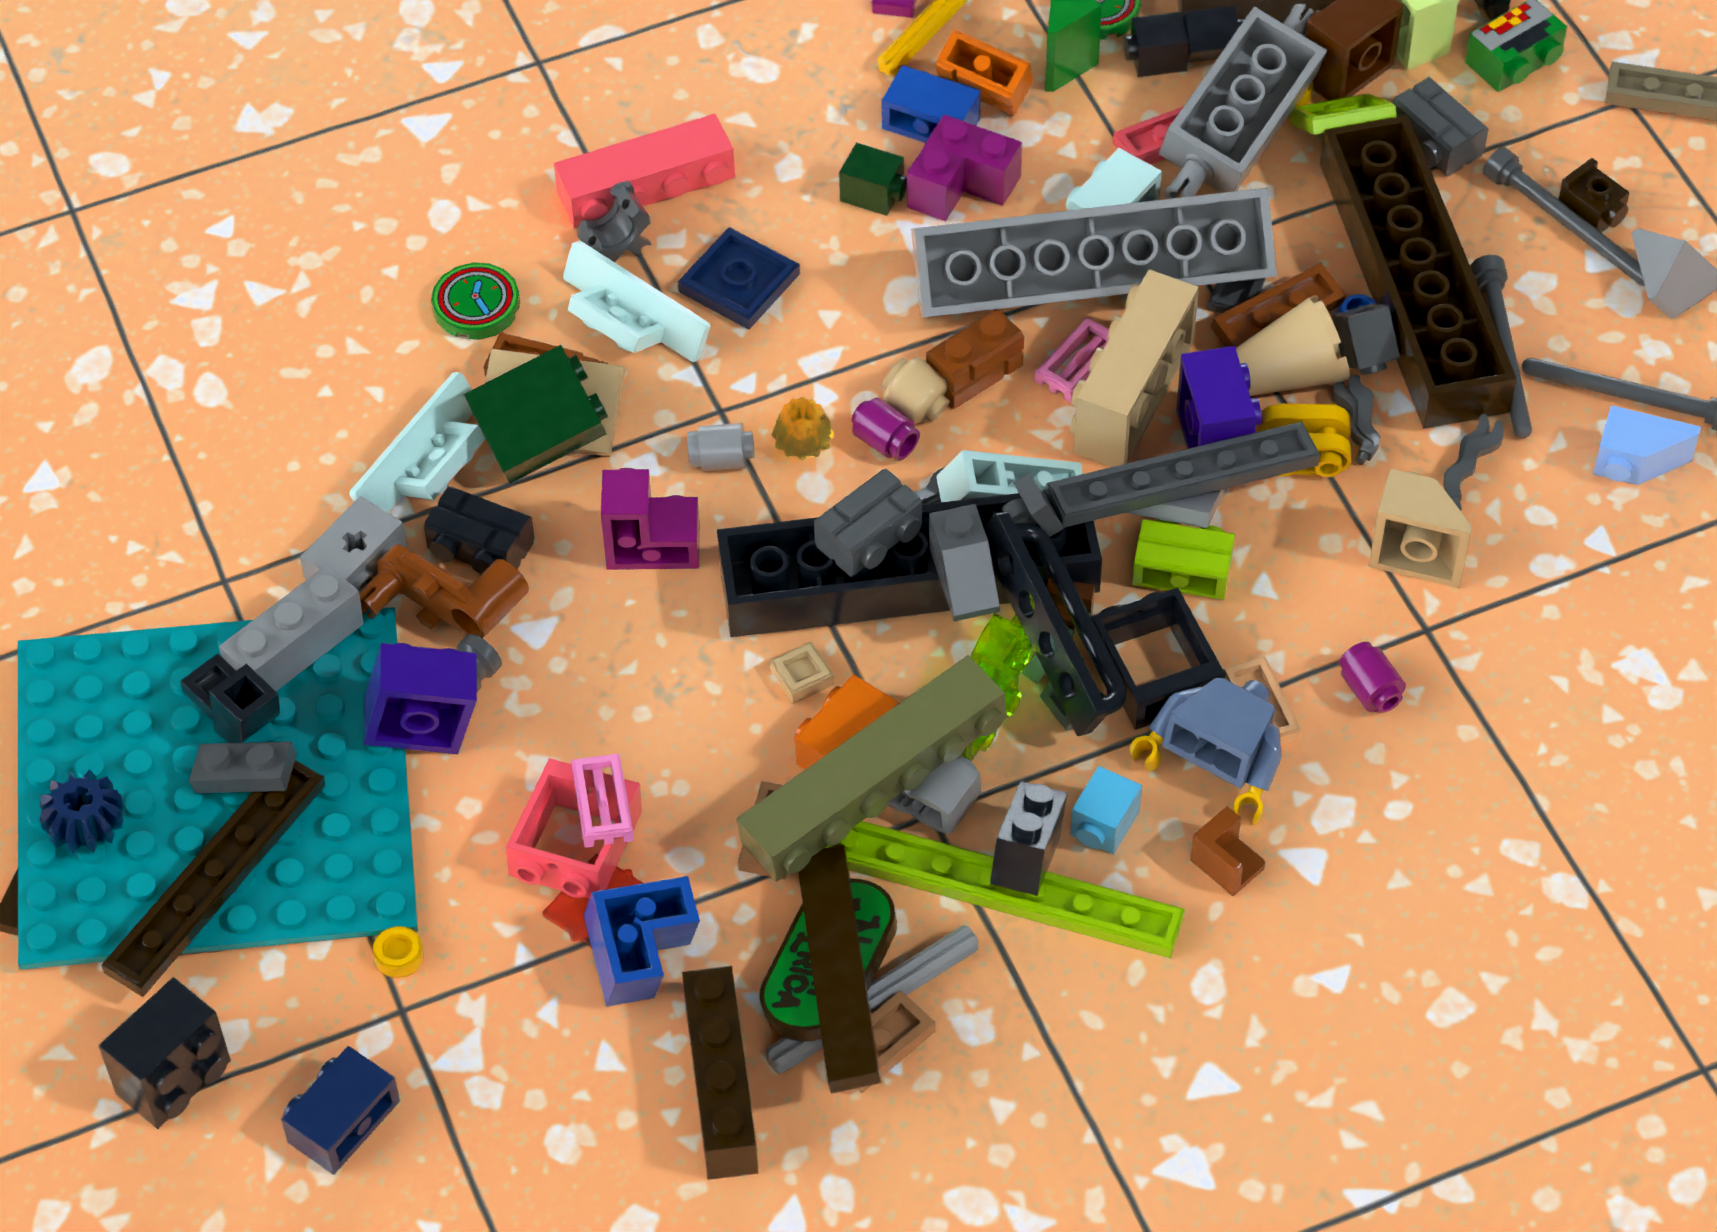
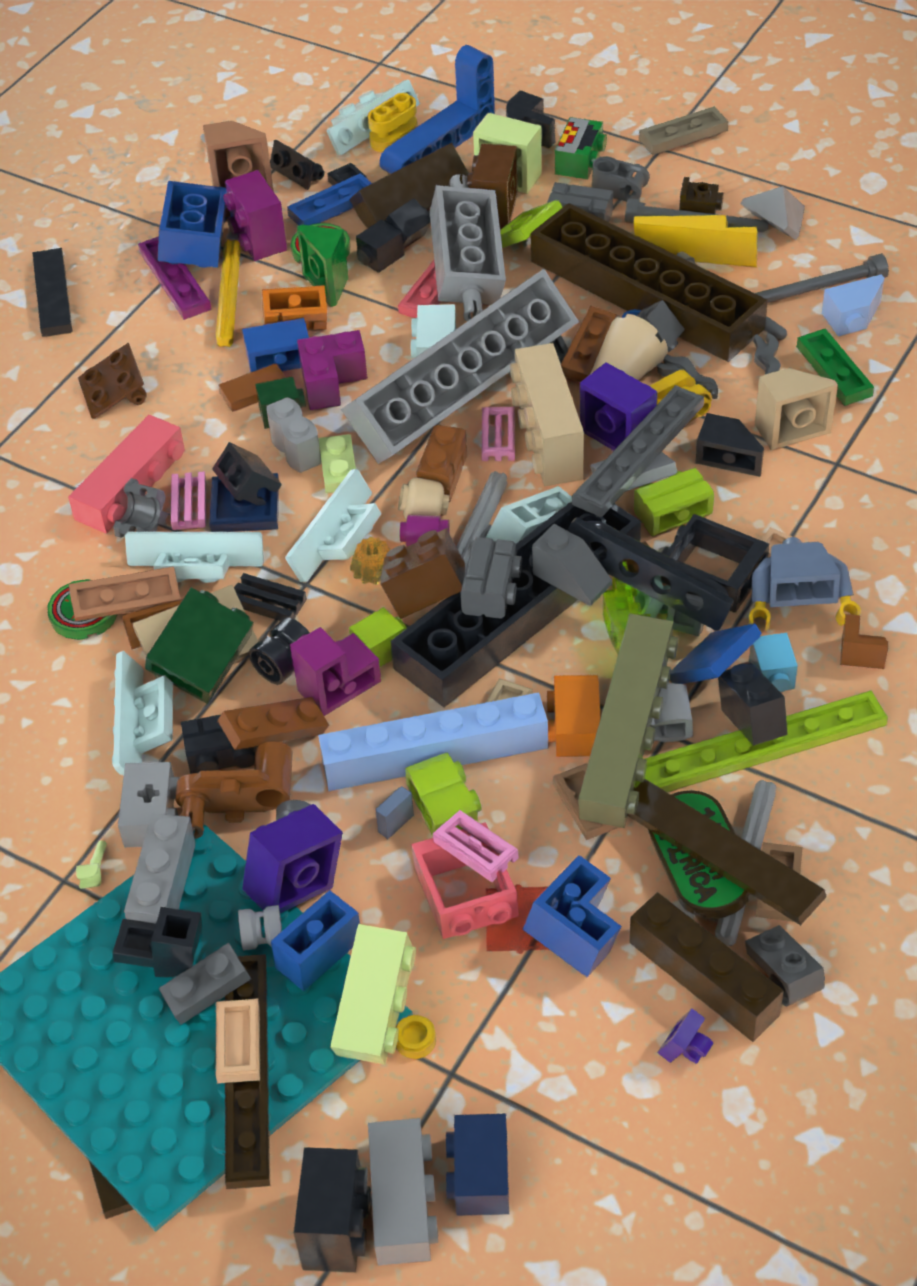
camera: 35 degrees left, 5 degrees down
dark blue gear [39,769,124,855] -> none
light grey brick [688,423,755,471] -> none
dark grey tile [1002,473,1064,537] -> none
magenta brick [1339,642,1406,713] -> none
none -> nougat plate [69,566,181,622]
none -> yellowish green hand [76,840,107,889]
none -> reddish brown hinge [78,343,147,419]
none -> bright pink tile [171,471,206,530]
none -> black hinge [212,442,282,506]
none -> light nougat tile [216,999,260,1083]
none -> dark orange plate [217,697,329,750]
none -> dark orange tile [218,363,286,412]
none -> black tile [234,573,307,621]
none -> light grey wheel [238,905,282,951]
none -> black wheel [248,617,310,685]
none -> light grey brick [267,397,321,473]
none -> blue brick [271,890,360,992]
none -> light aqua bracket [285,469,382,582]
none -> yellowish green plate [318,434,356,493]
none -> light blue brick [318,692,548,791]
none -> yellowish green wedge [330,924,416,1065]
none -> lime brick [349,607,407,667]
none -> light grey brick [368,1118,439,1266]
none -> sand blue tile [376,786,414,839]
none -> reddish brown brick [380,529,465,619]
none -> lime brick [405,752,482,836]
none -> light grey axle [456,471,508,573]
none -> dark grey piece [591,156,650,202]
none -> yellow slope [634,215,758,267]
none -> dark purple tile [657,1009,714,1064]
none -> blue tile [670,623,762,684]
none -> black slope [695,413,764,477]
none -> dark grey plate [745,925,825,1006]
none -> green plate [796,328,874,406]

